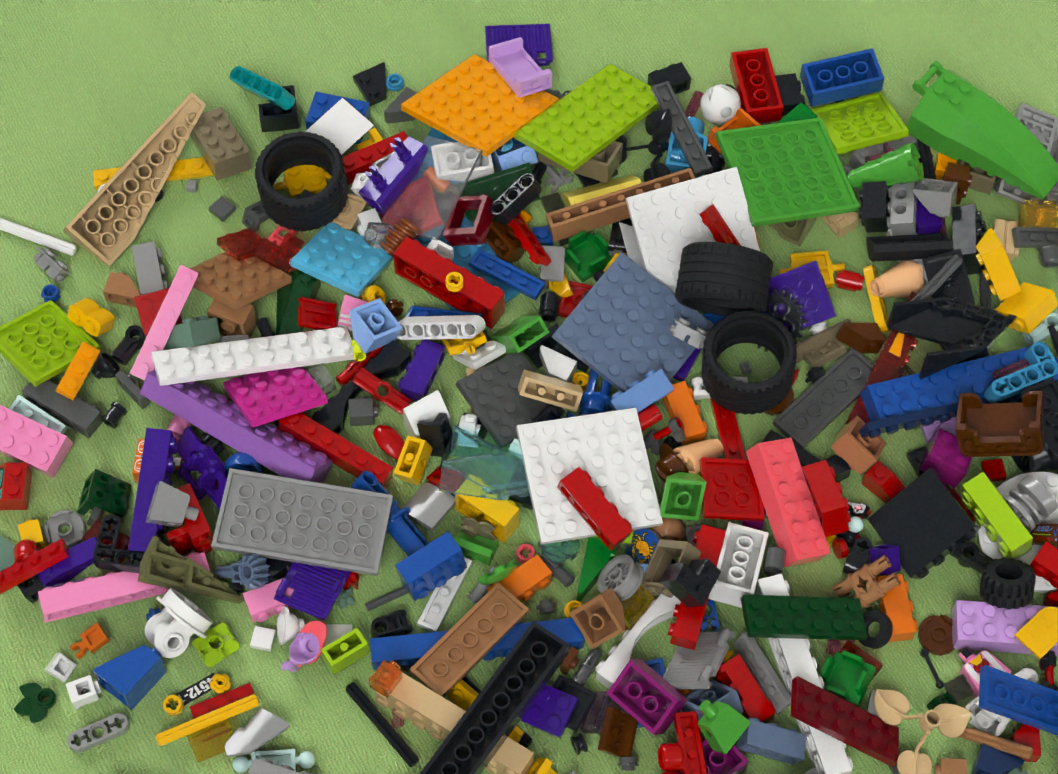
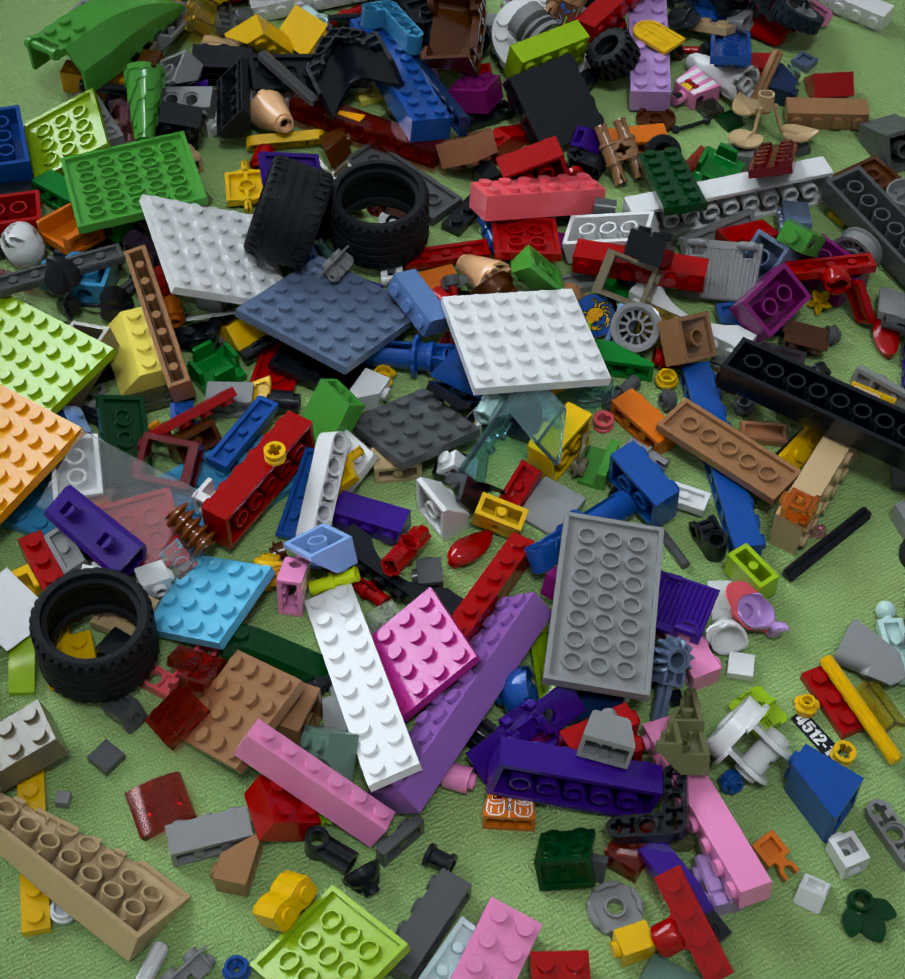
camera: 90 degrees left, 10 degrees down
light orange plate [55,342,100,401] -> none
red plate [298,297,337,330] -> none
bright green dish [478,560,517,585] -> none
black beam [490,174,541,225] -> none
tan brick [518,369,583,412] -> none
red brick [557,467,633,551] -> none
red plate [699,204,741,246] -> none
clear pink axle [992,359,1030,380] -> none
none -> clear red slope [124,771,197,842]

